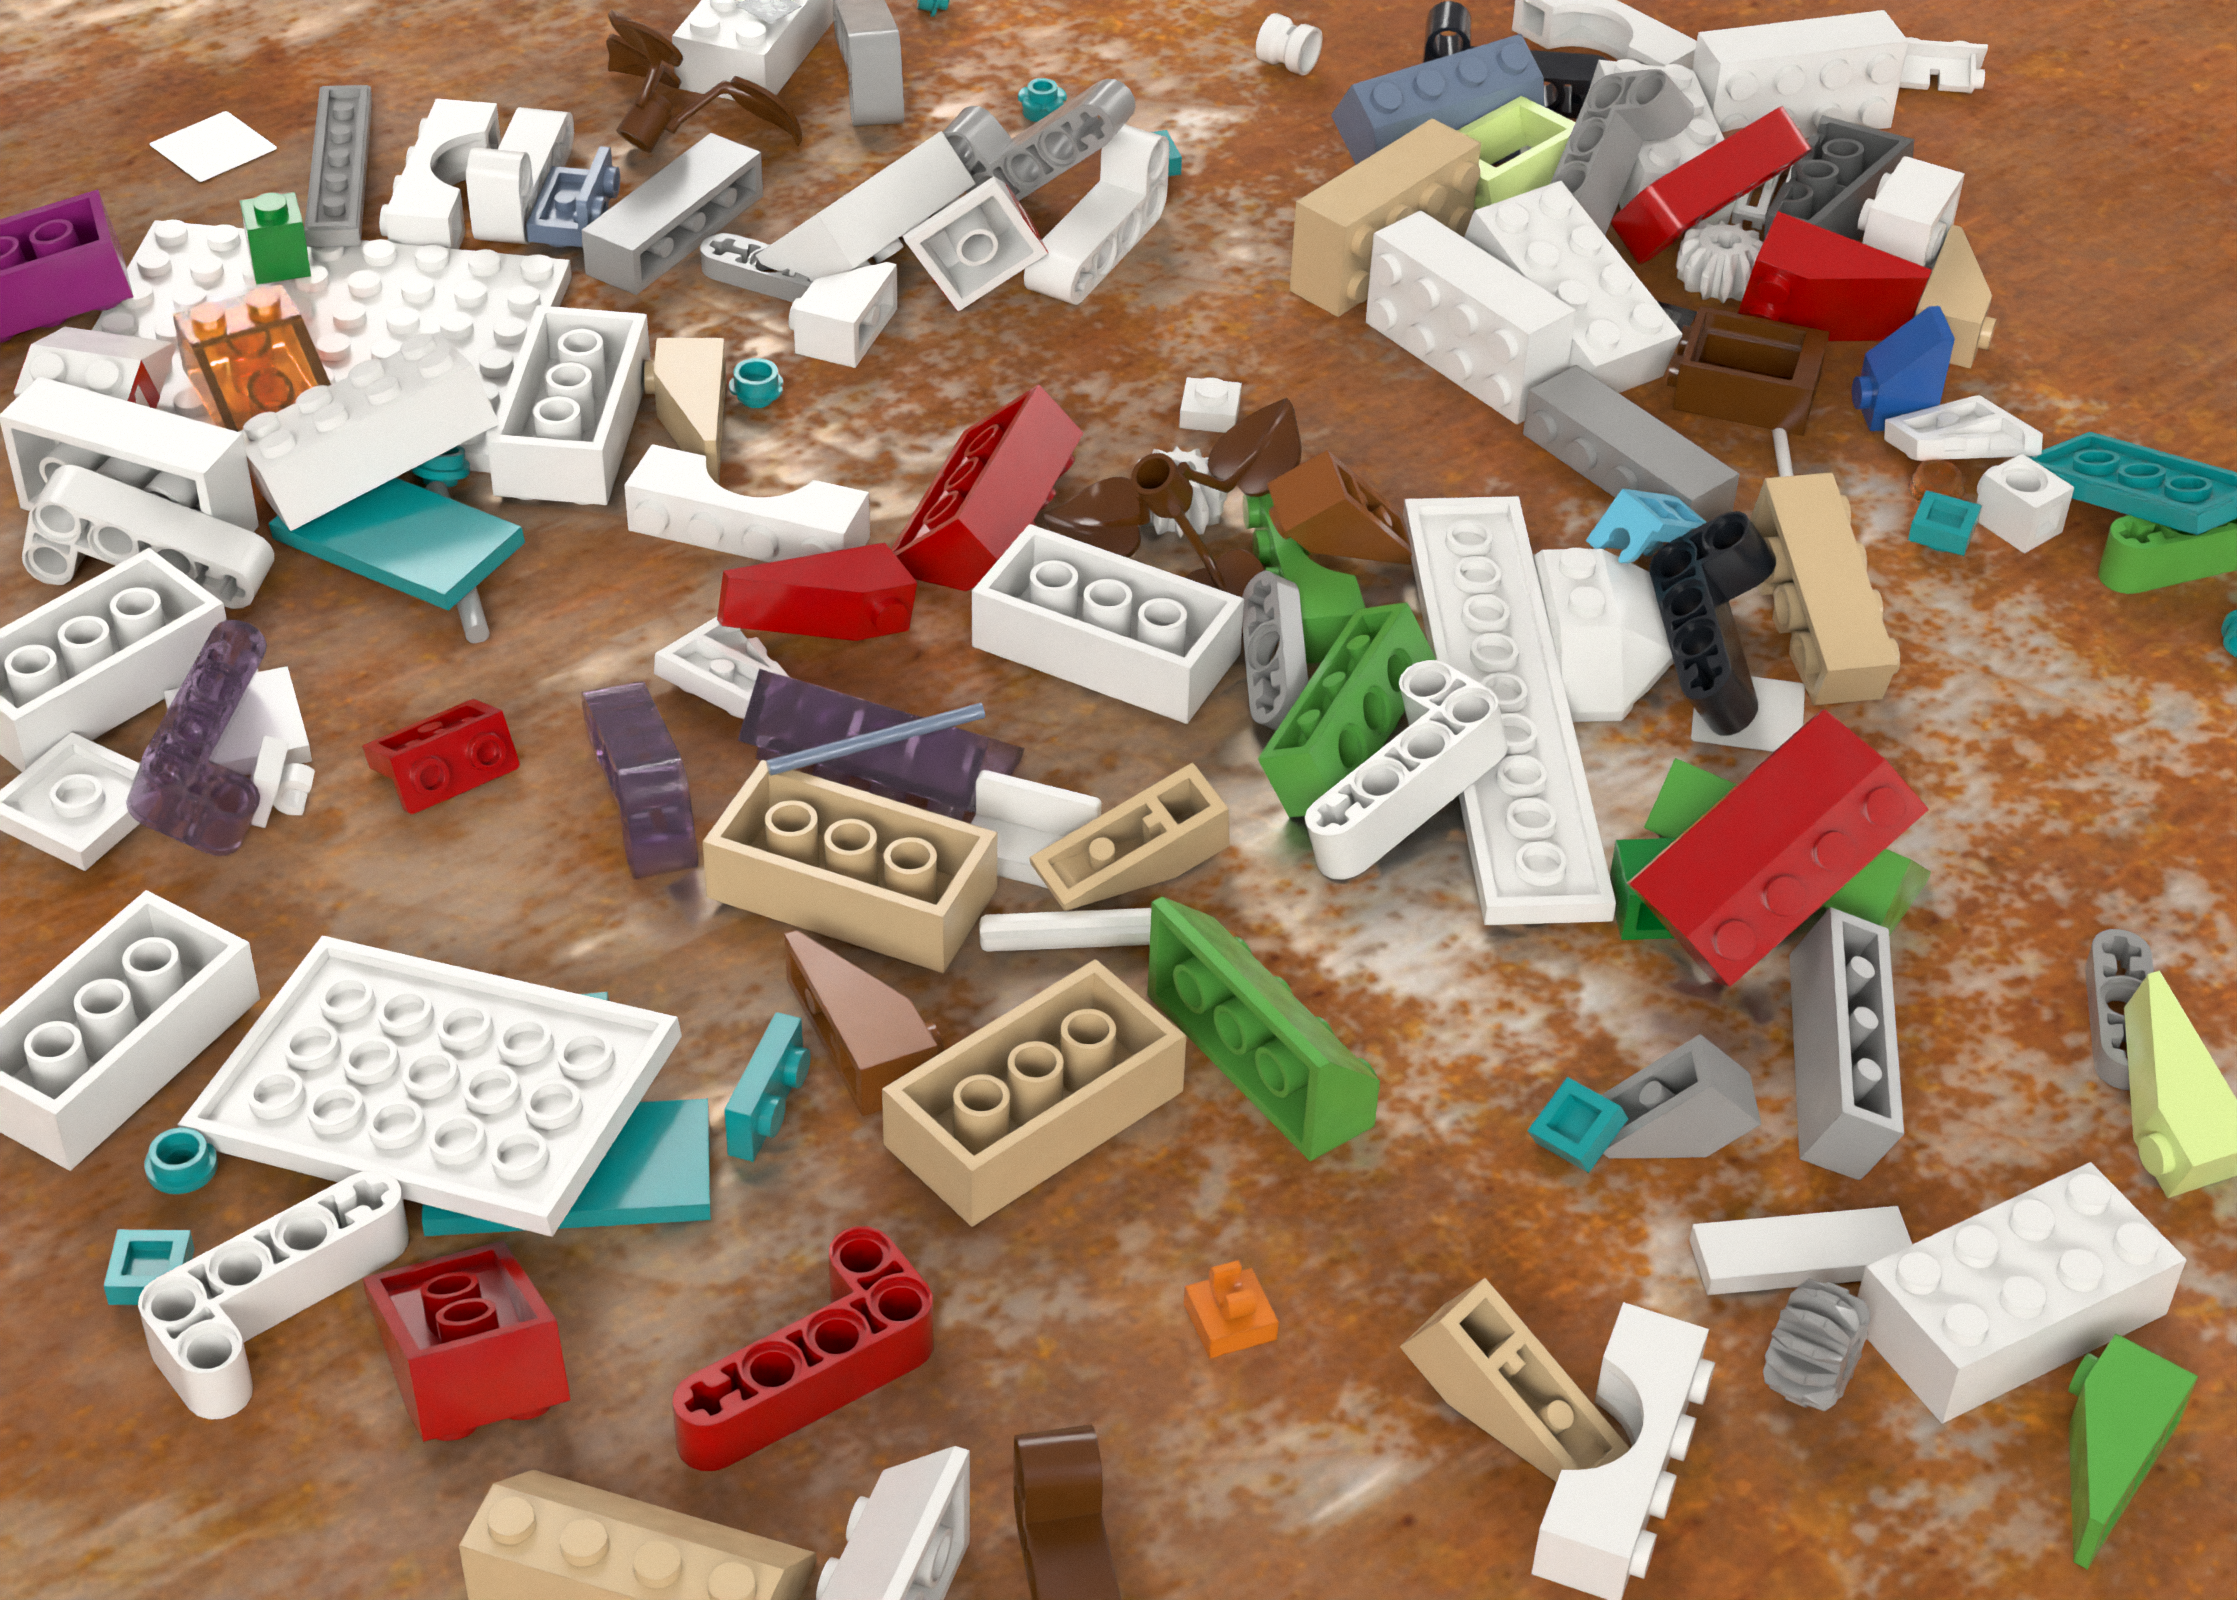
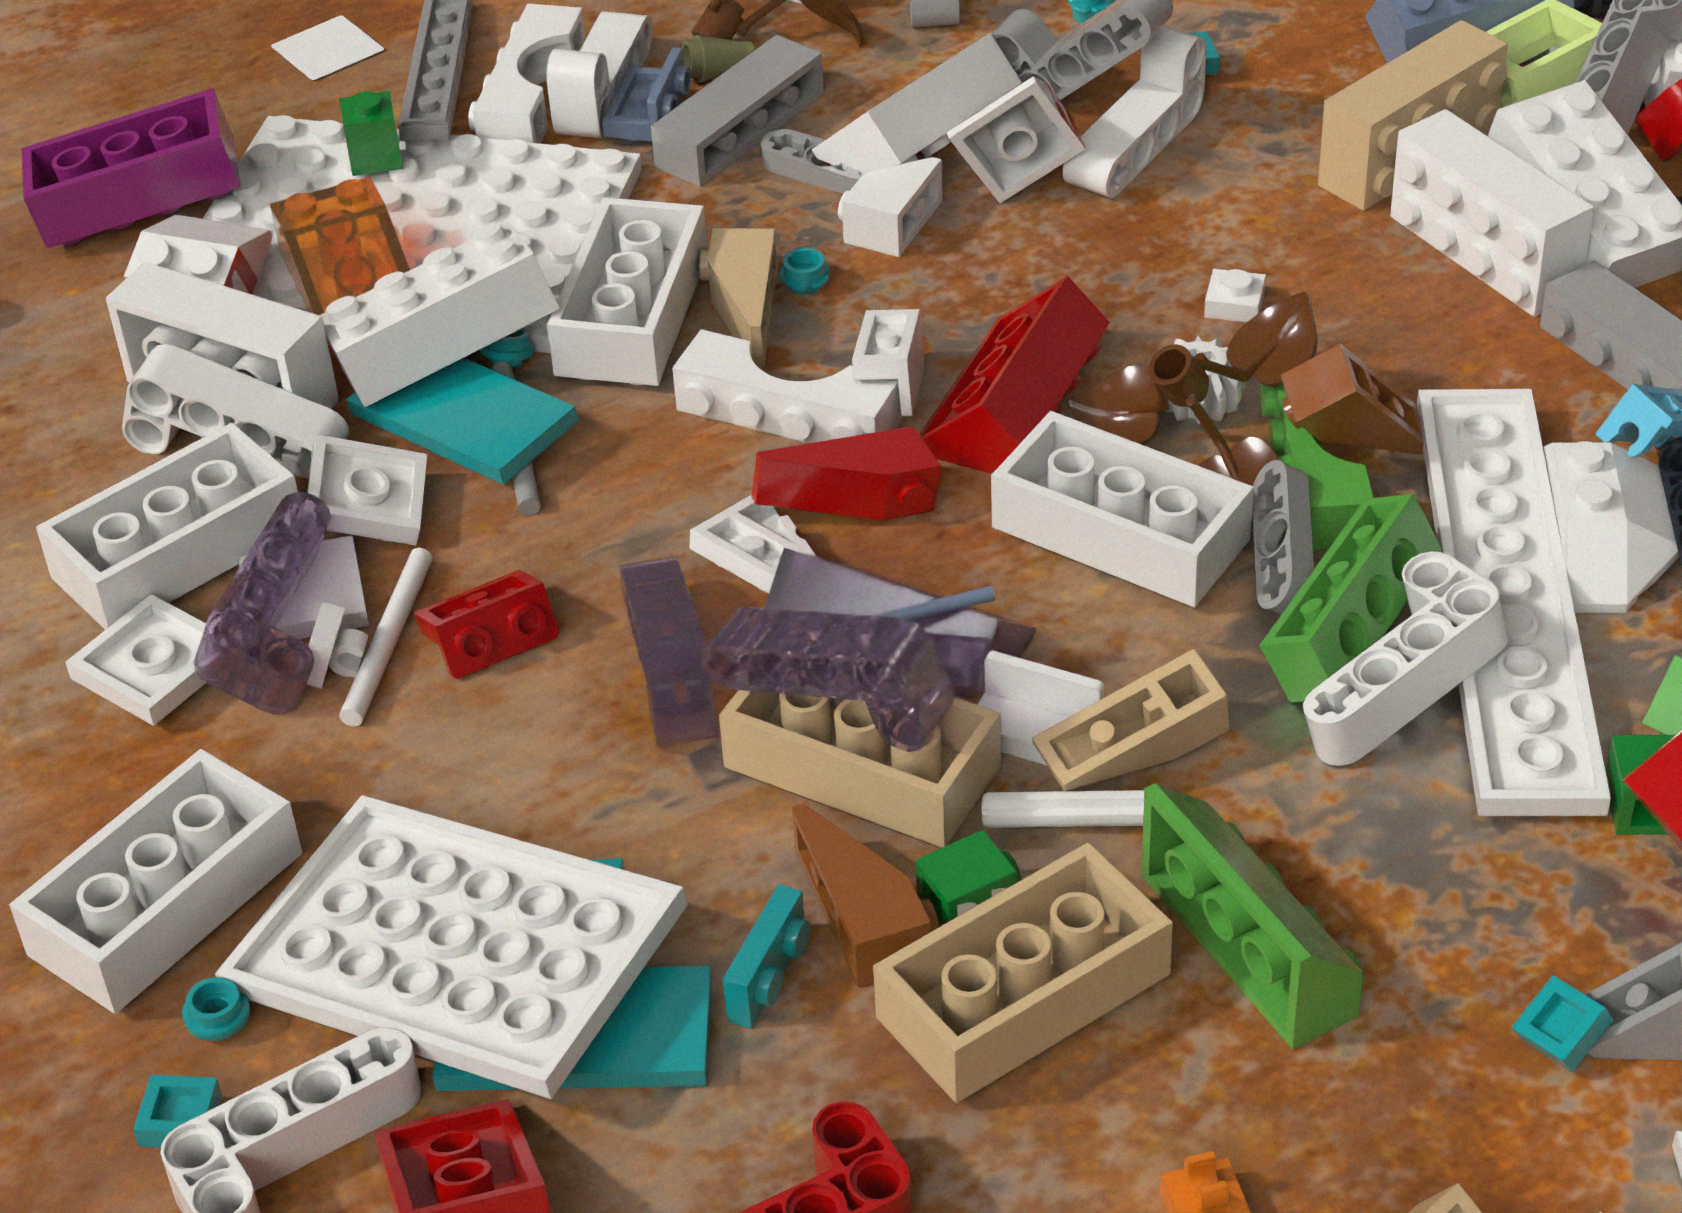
camera: 10 degrees right, 0 degrees up
none -> white plate [302,434,427,545]
none -> white bar [339,548,433,727]
none -> olive cone [682,35,754,83]
none -> clear purple beam [700,607,954,752]
none -> white panel [852,309,924,416]
none -> green brick [915,830,1021,927]

